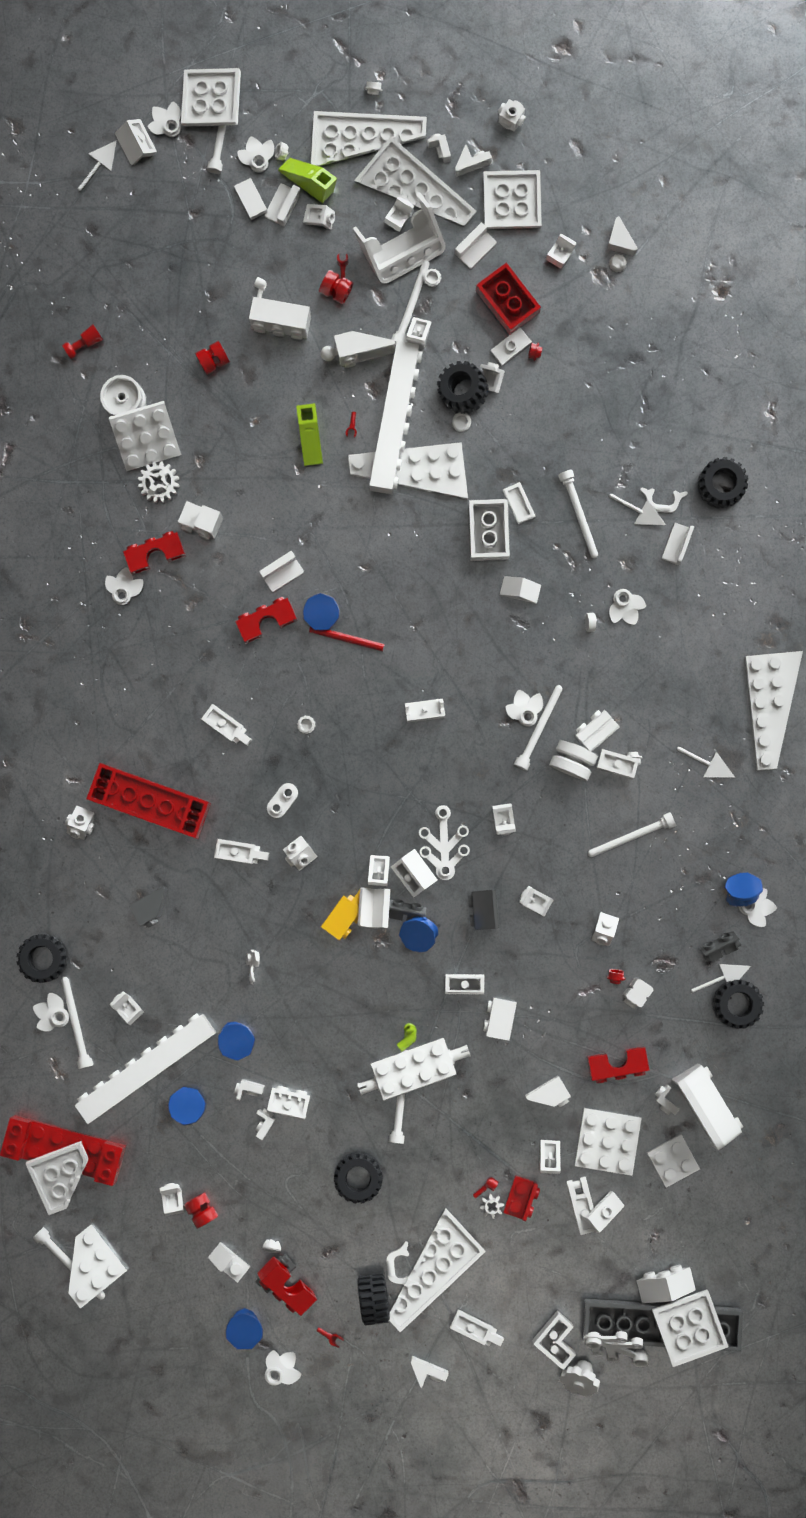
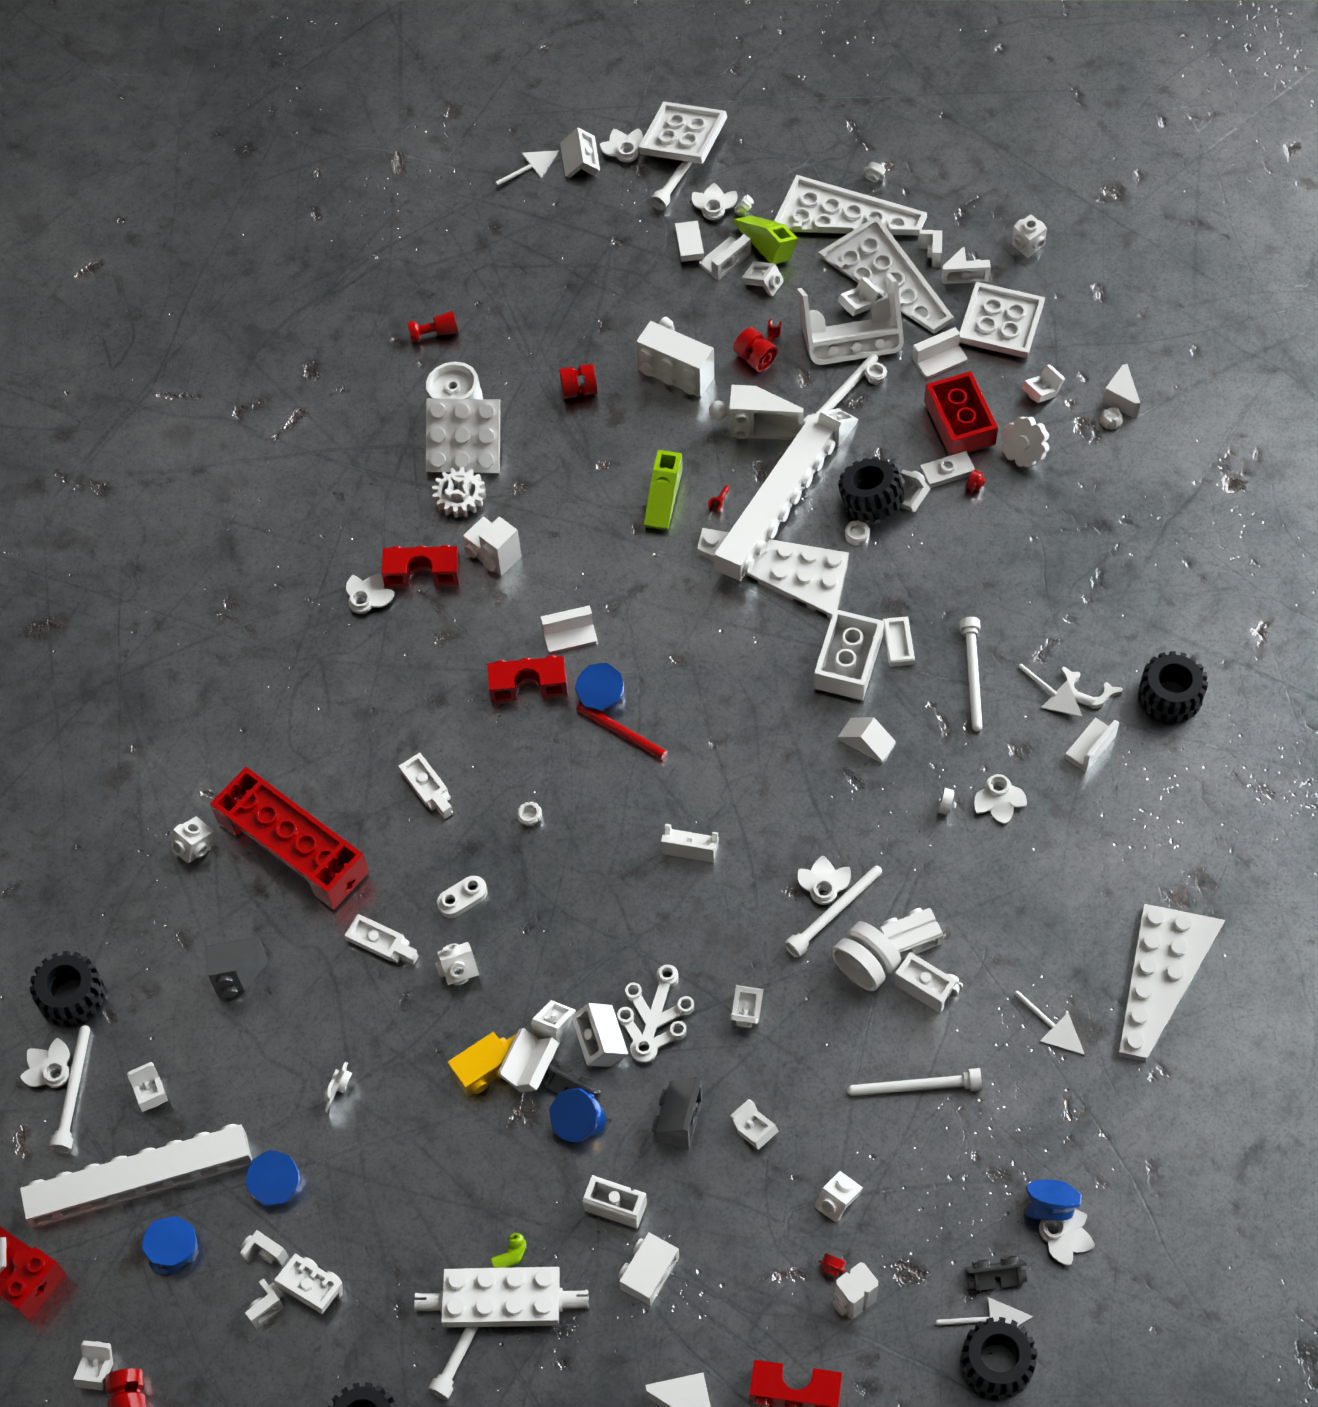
camera: 20 degrees right, 25 degrees down
none -> white plant [1001,416,1049,467]

